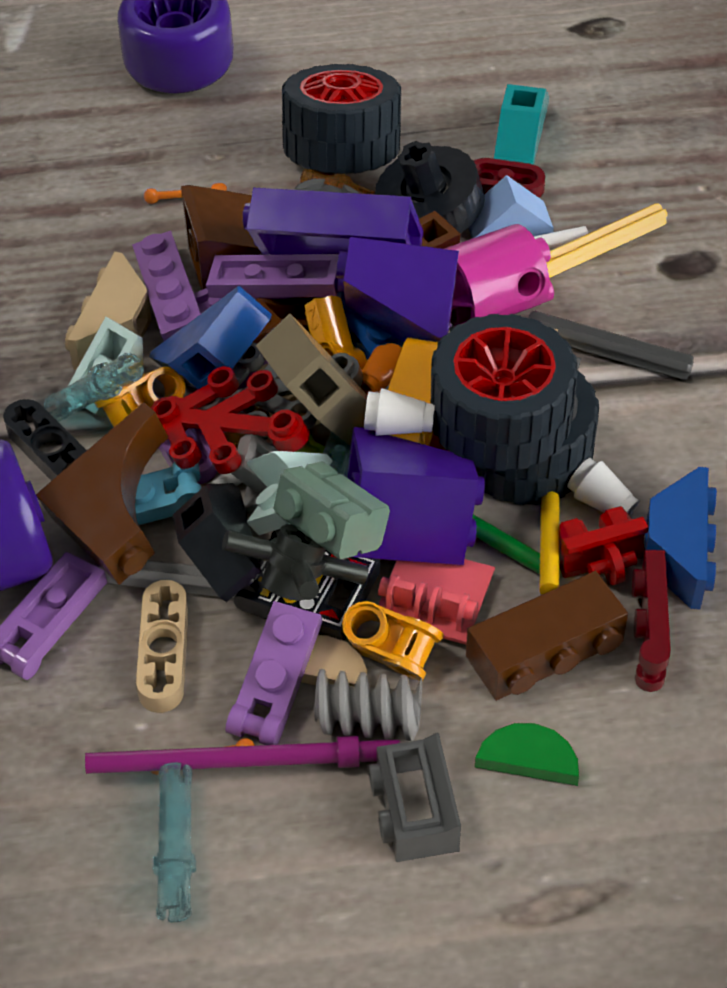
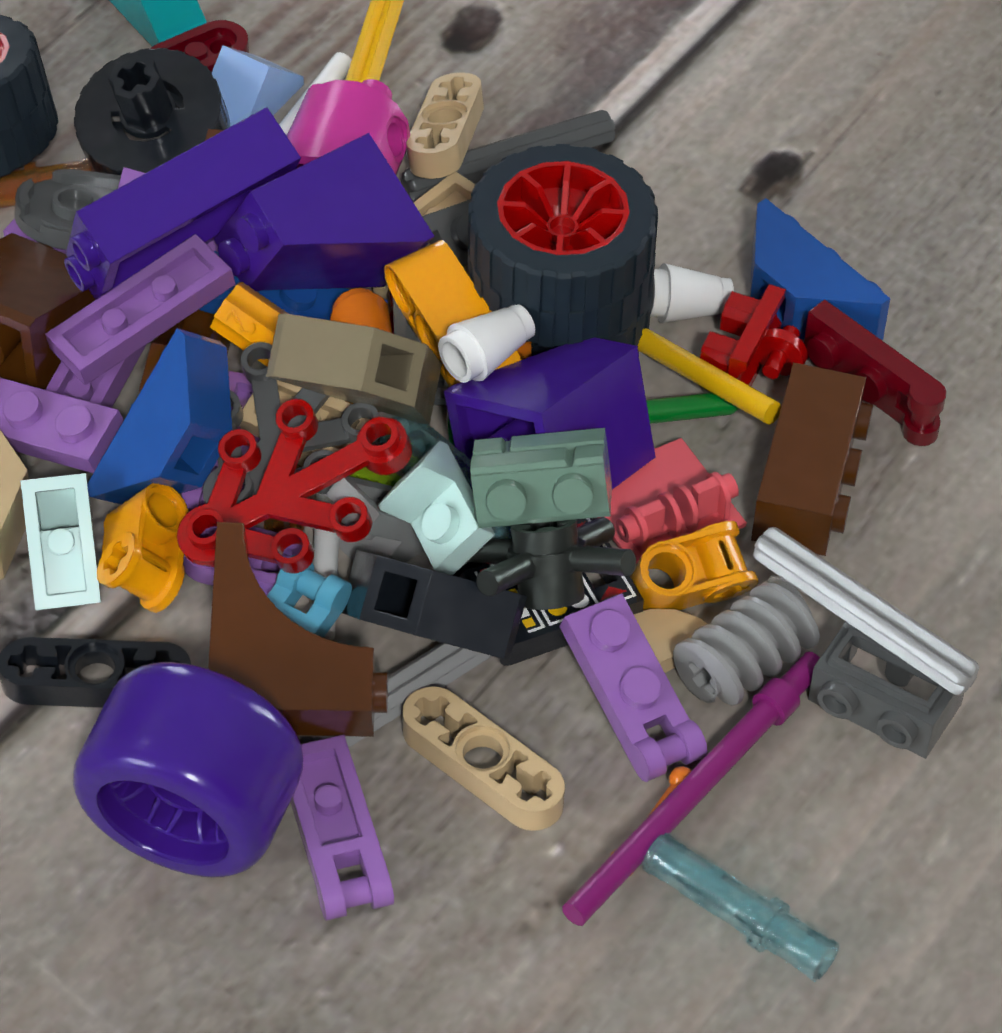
camera: 50 degrees left, 0 degrees up
clear light blue pin [44,353,144,421] -> none
green tile [474,723,579,786] -> none
none -> tan beam [406,73,484,179]
none -> axle [753,527,979,696]

